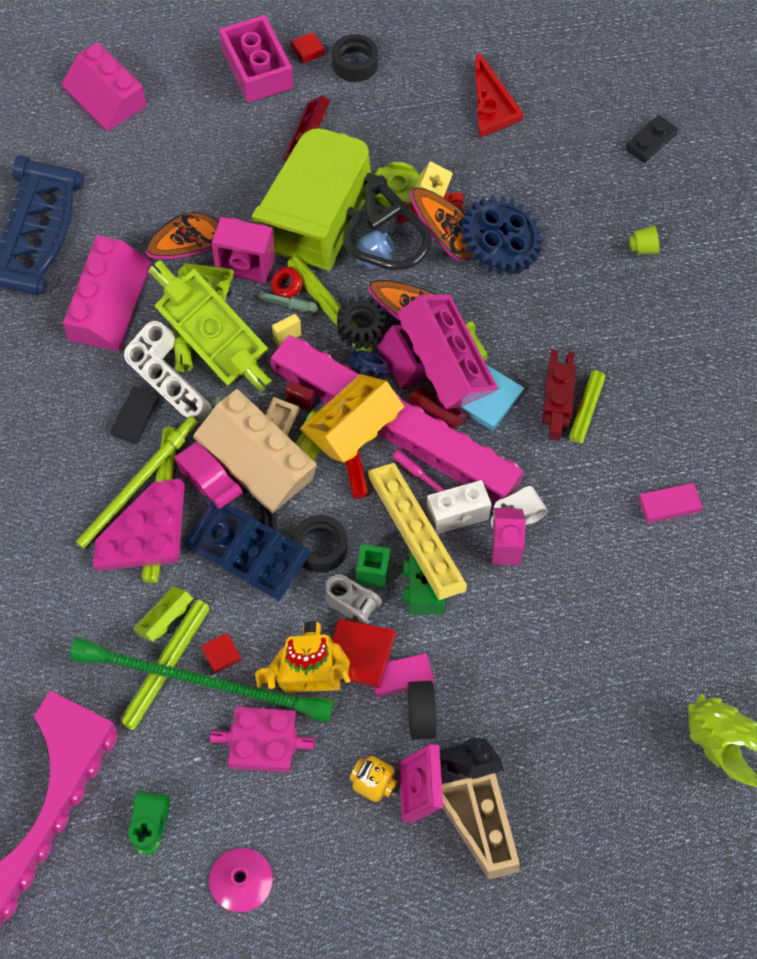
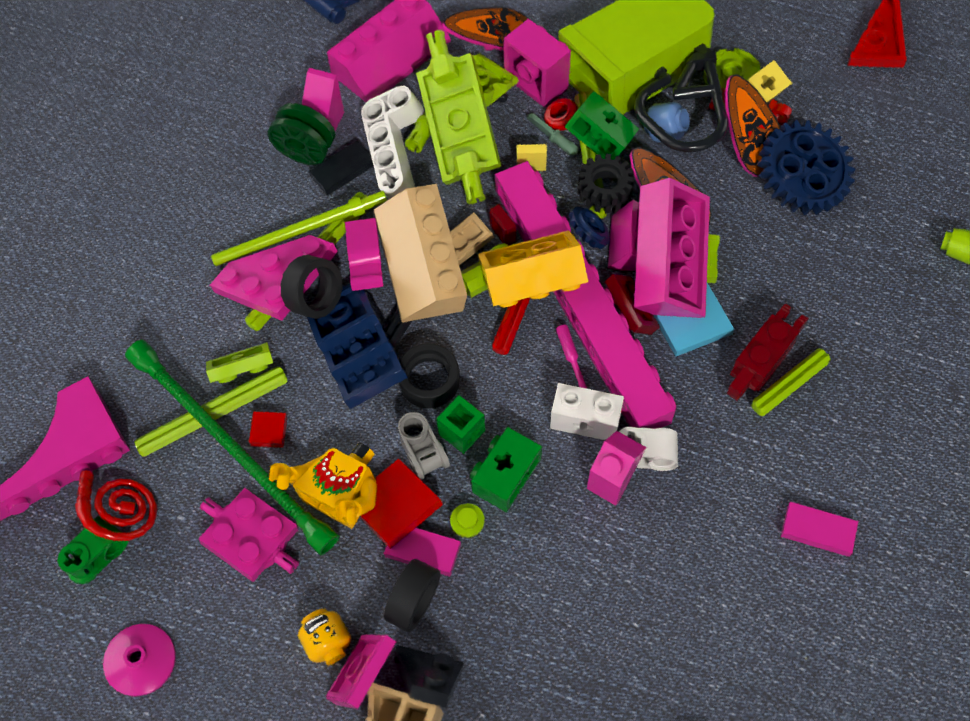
camera: 35 degrees right, 0 degrees up
light yellow tile [368,463,467,600] -> none
none -> red piece [75,470,157,541]
none -> dark green wheel [267,103,336,165]
none -> black tyre [281,255,342,319]
none -> dark pink slope [302,68,344,131]
none -> lime plate [450,503,485,538]
none -> green brick [565,91,639,160]

